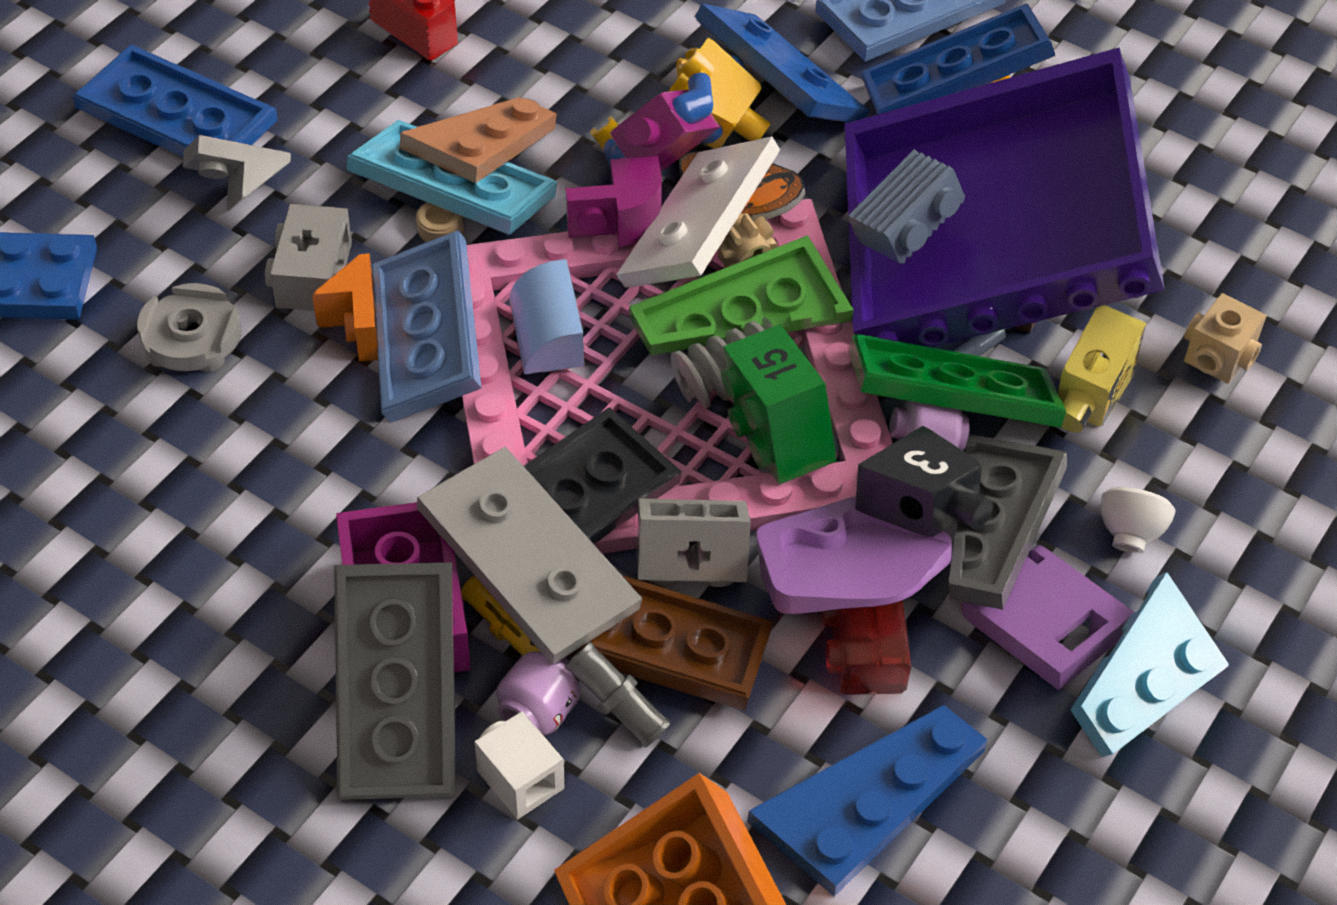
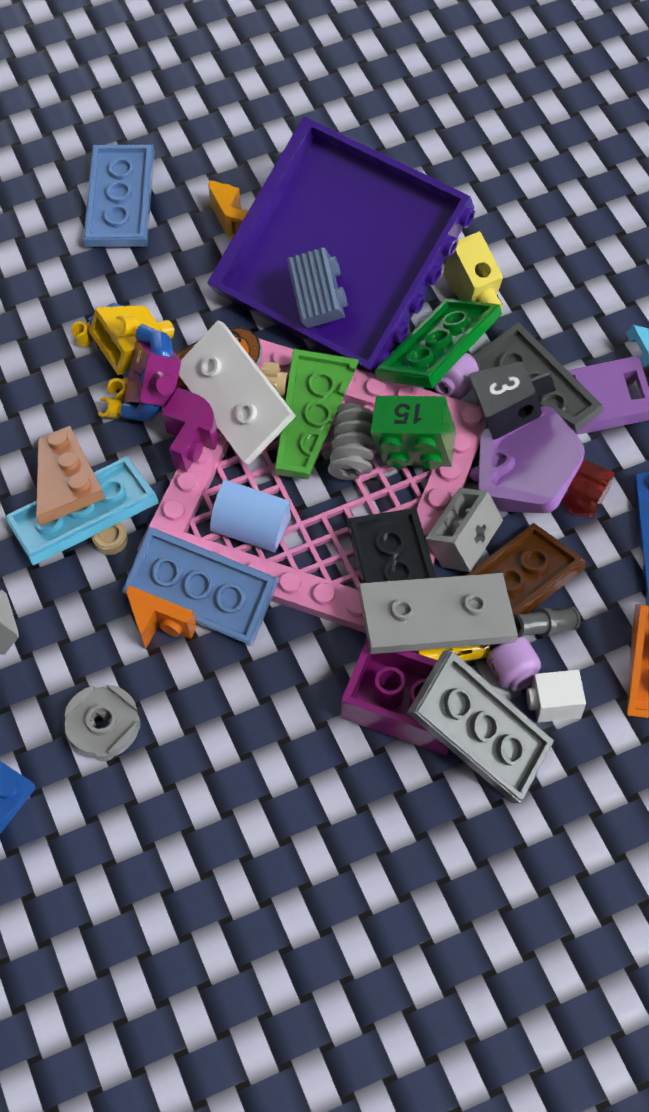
camera: 55 degrees left, 10 degrees up
light grey brick [265,204,352,311] -> none
blue plate [694,3,870,123] -> none
blue plate [860,4,1056,115] -> none
white brick [1100,487,1176,554] -> none
tan brick [1184,293,1267,384] -> none

